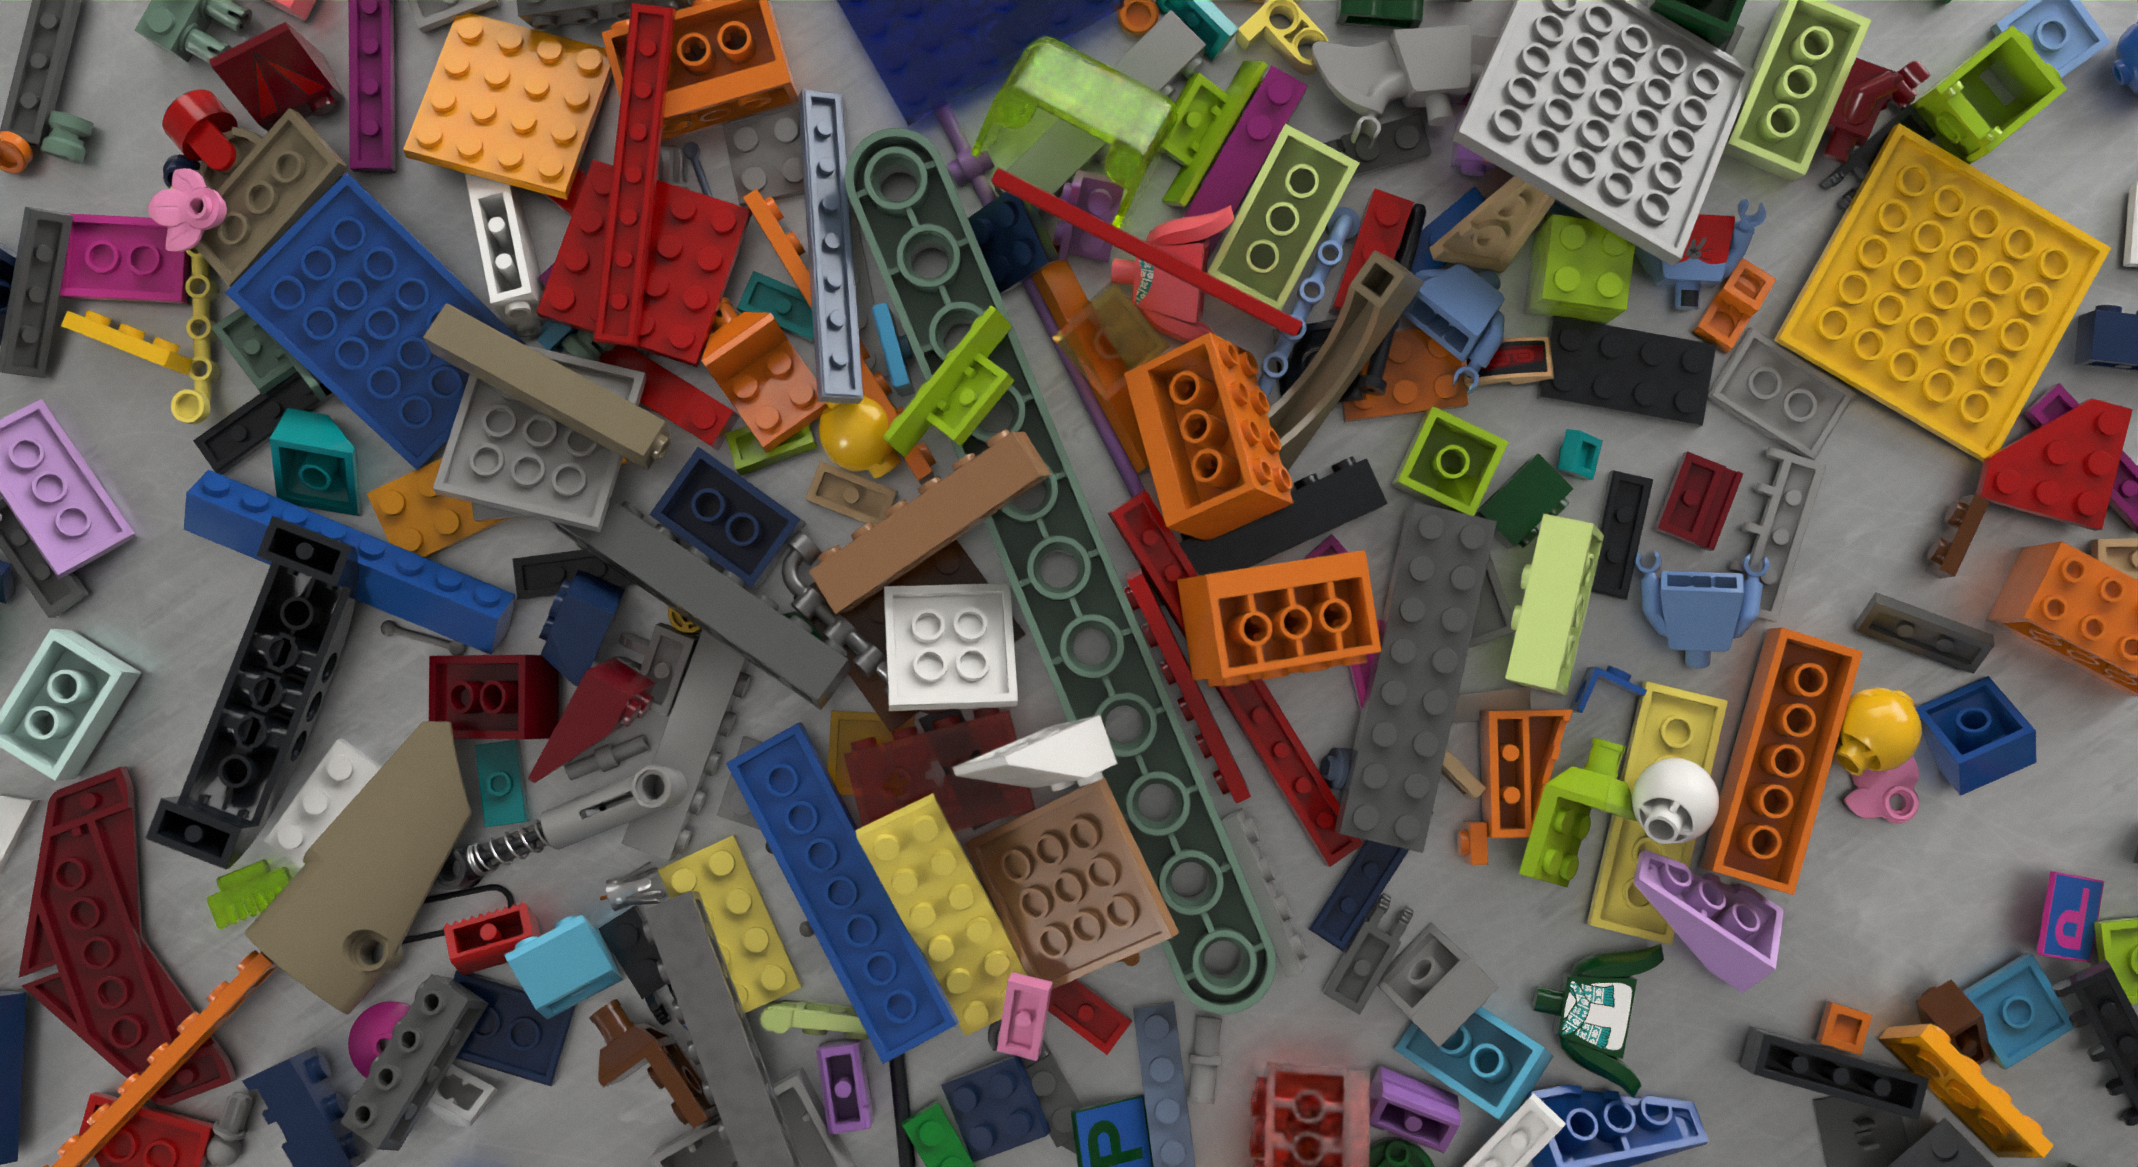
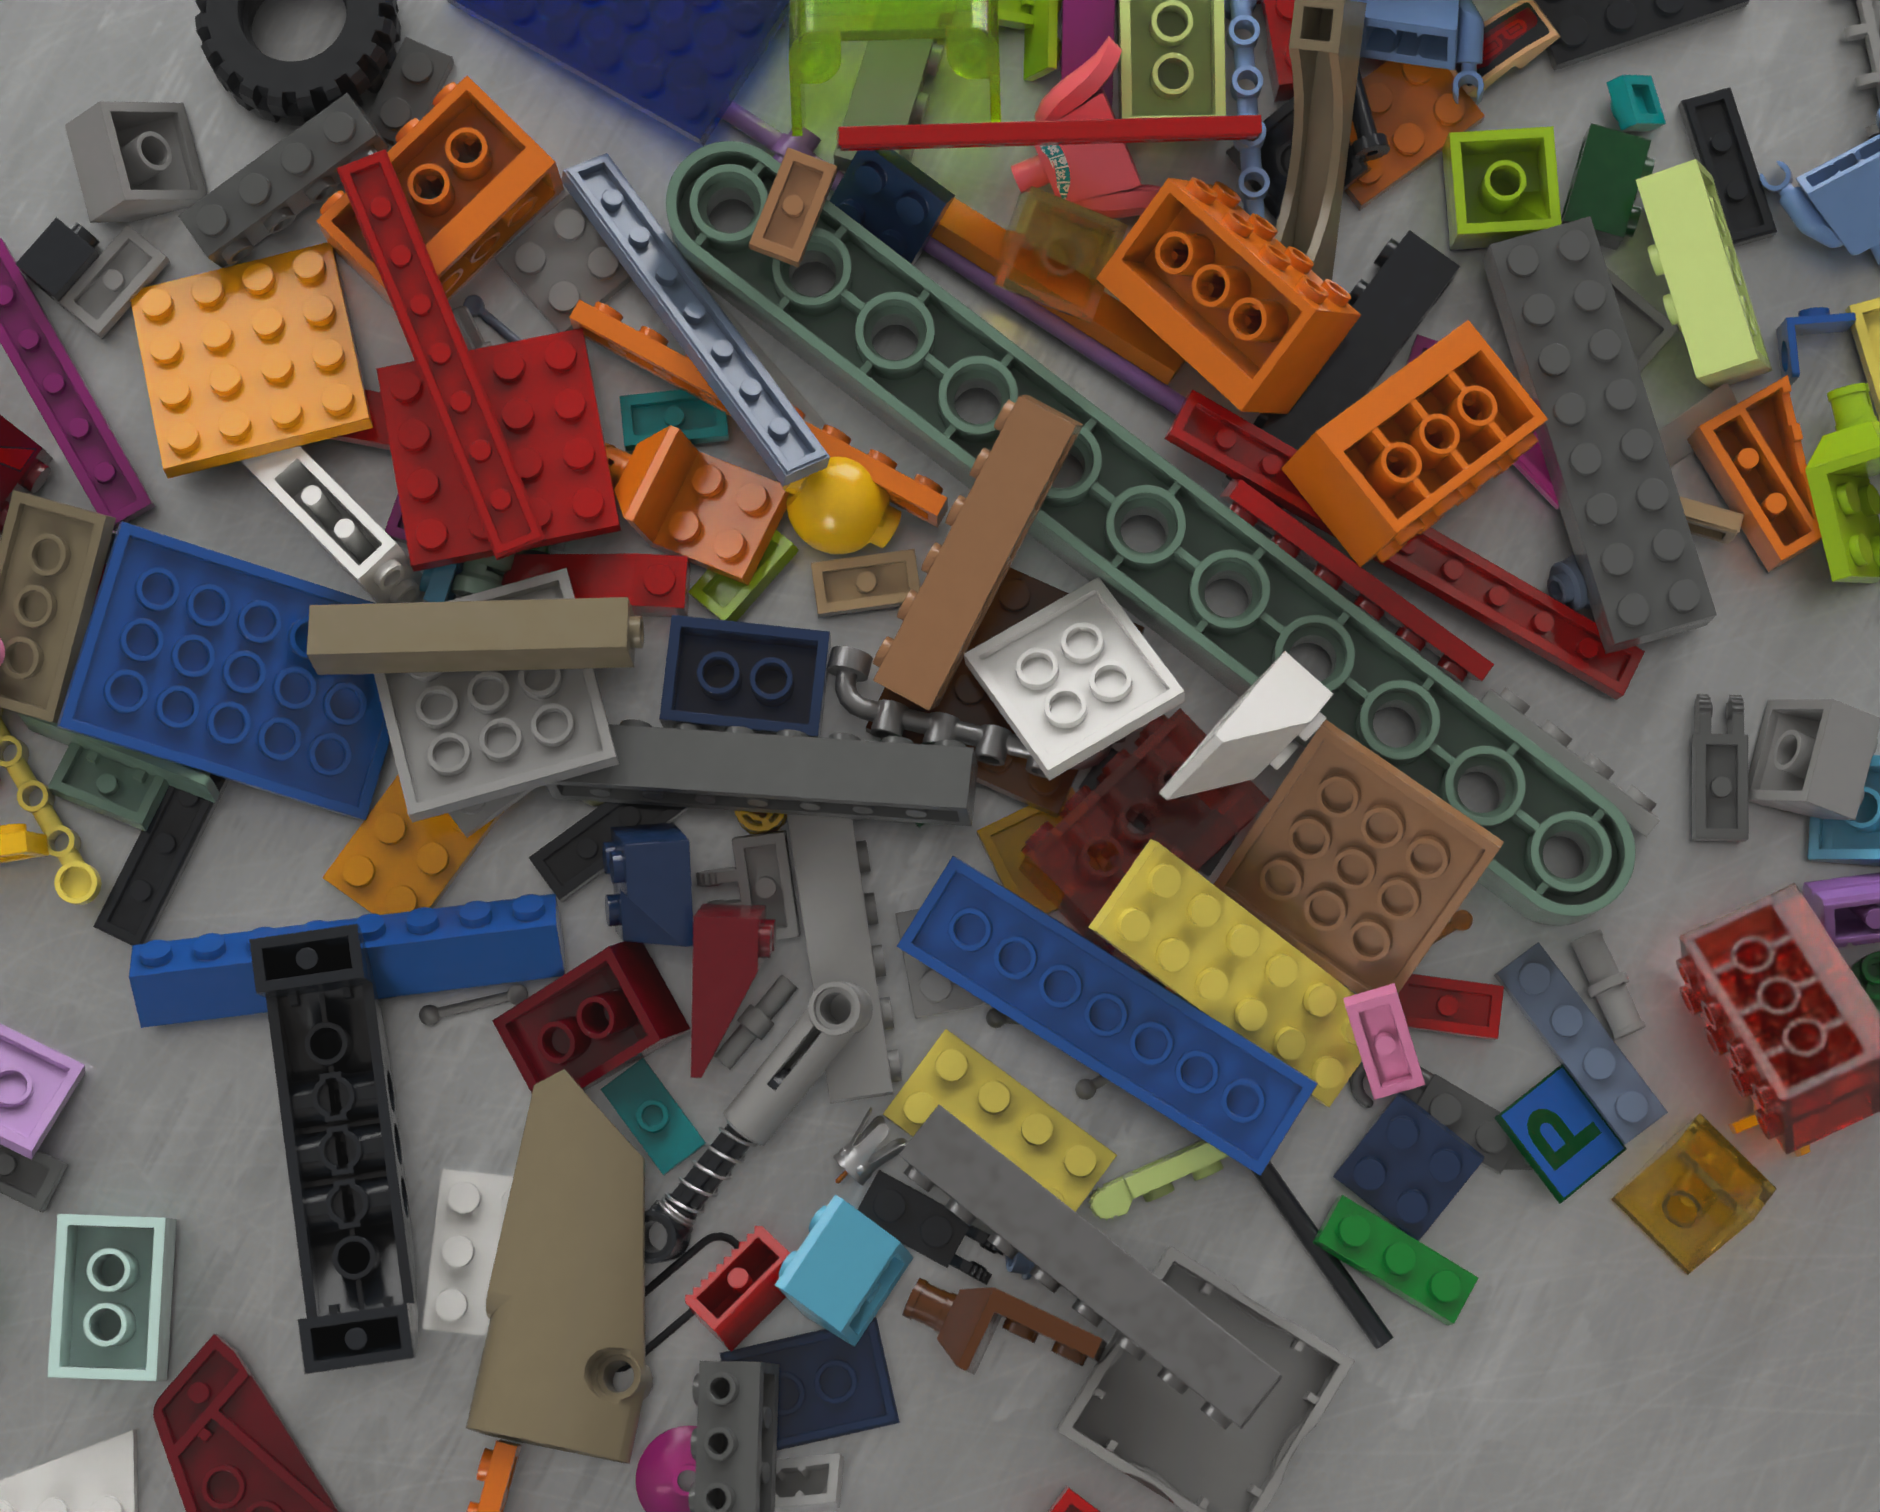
camera: 30 degrees left, 5 degrees down
clear neon green piece [206,859,292,929] -> none
teal slope [269,408,361,516] -> none
medium lavender brick [816,1039,874,1135] -> none
dark azure plate [871,302,915,397] -> none
lime bracket [883,306,1015,457] -> none
medium lavender bracket [1053,170,1126,262] -> none
dark blue tile [1307,811,1434,952] -> none
orange plate [1457,820,1488,865] -> none
dark red plate [1654,451,1744,551] -> none
none -> medium nougat plate [749,147,838,268]

